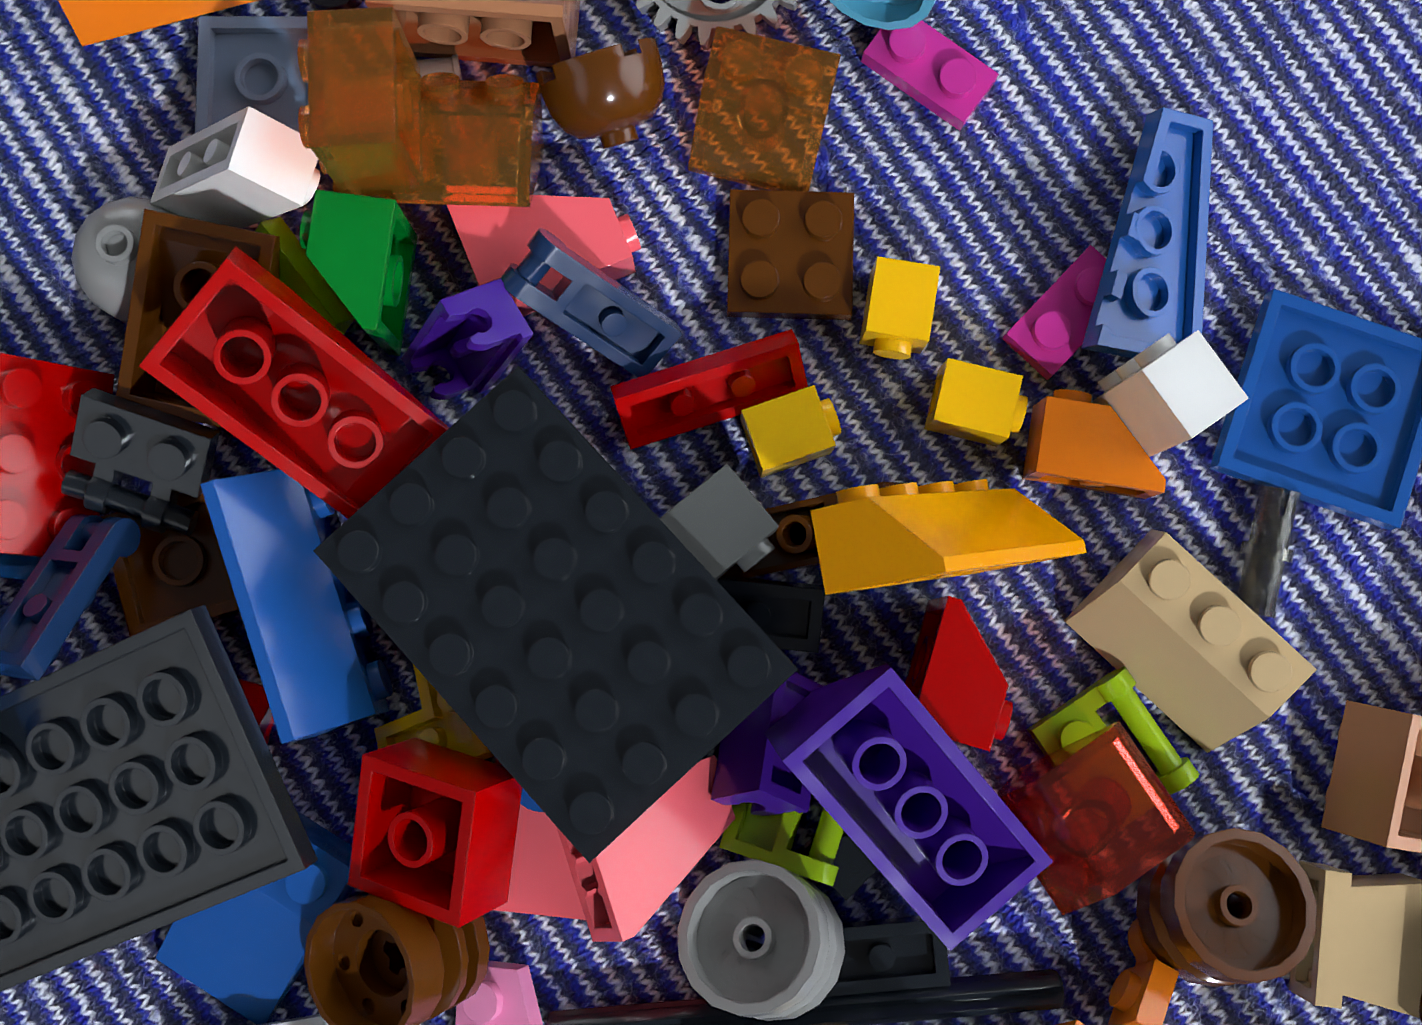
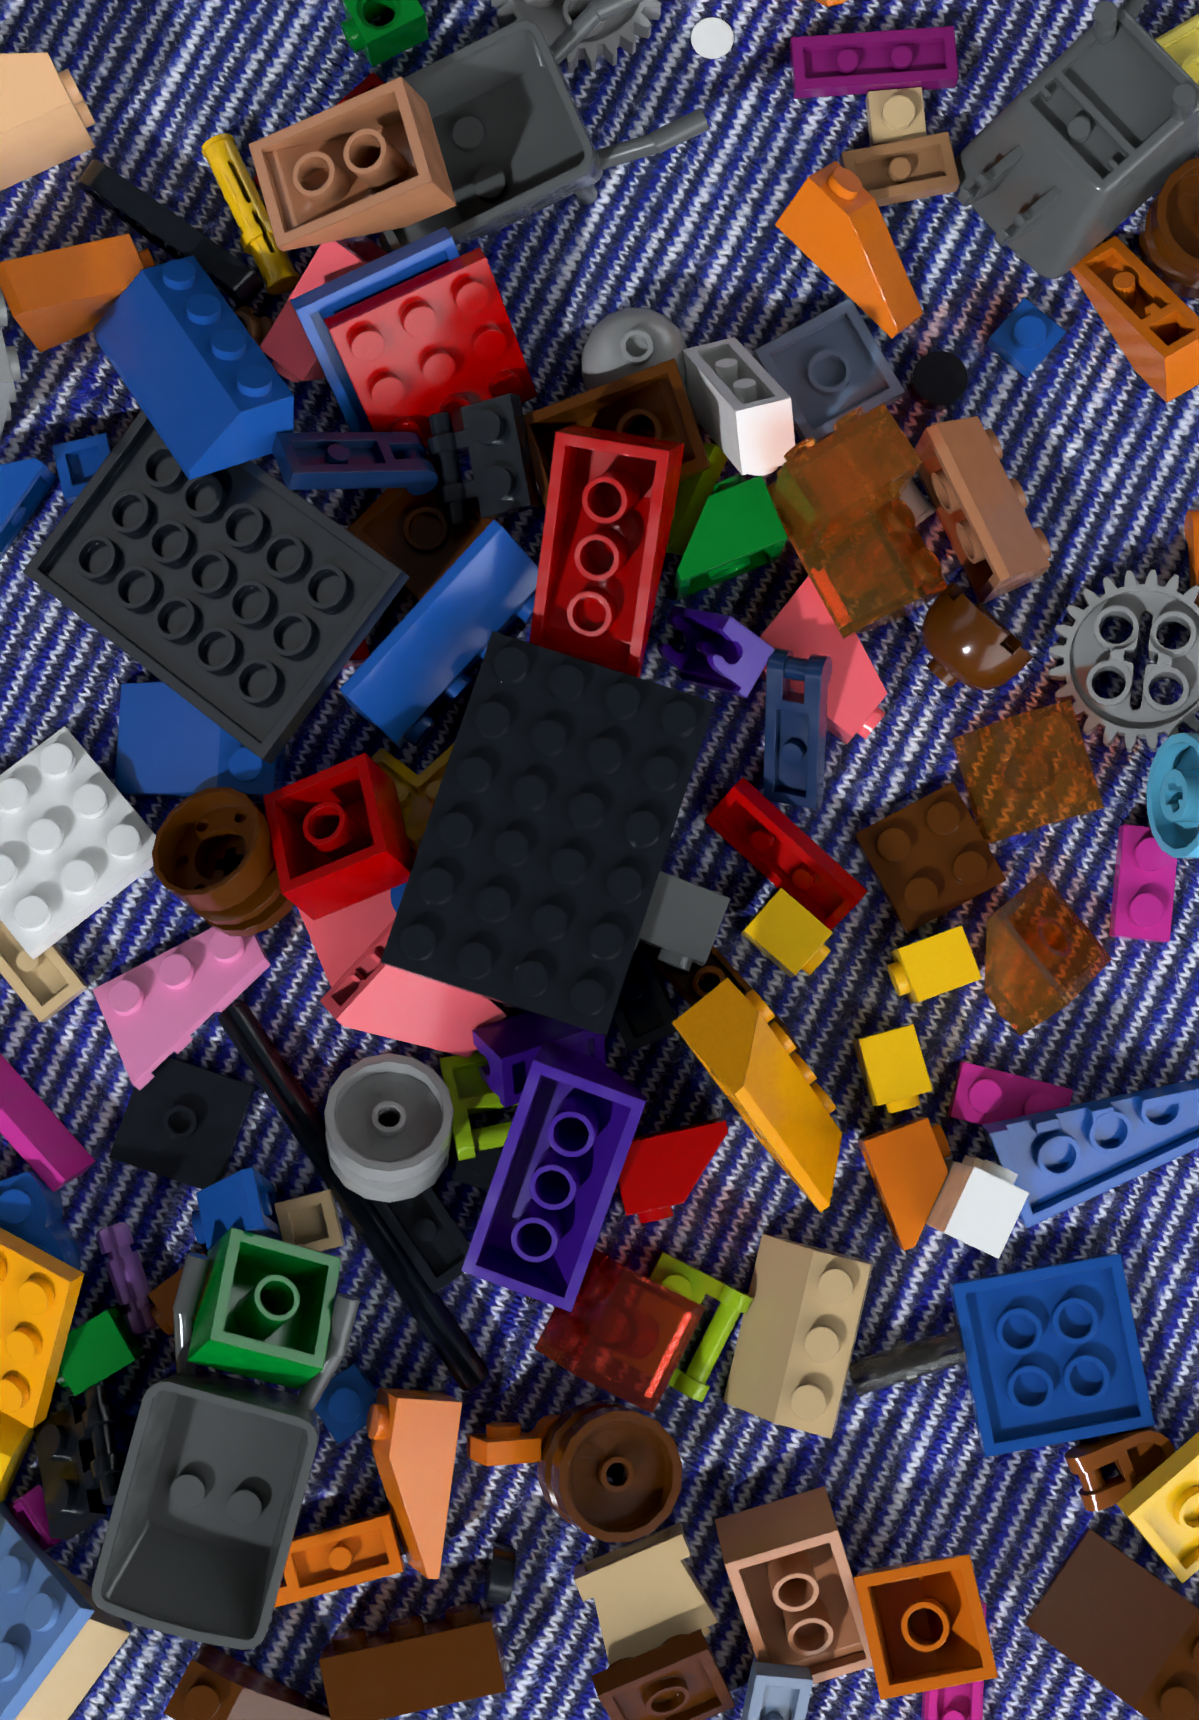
camera: 60 degrees right, 0 degrees up
none -> clear orange slope [984,871,1112,1036]

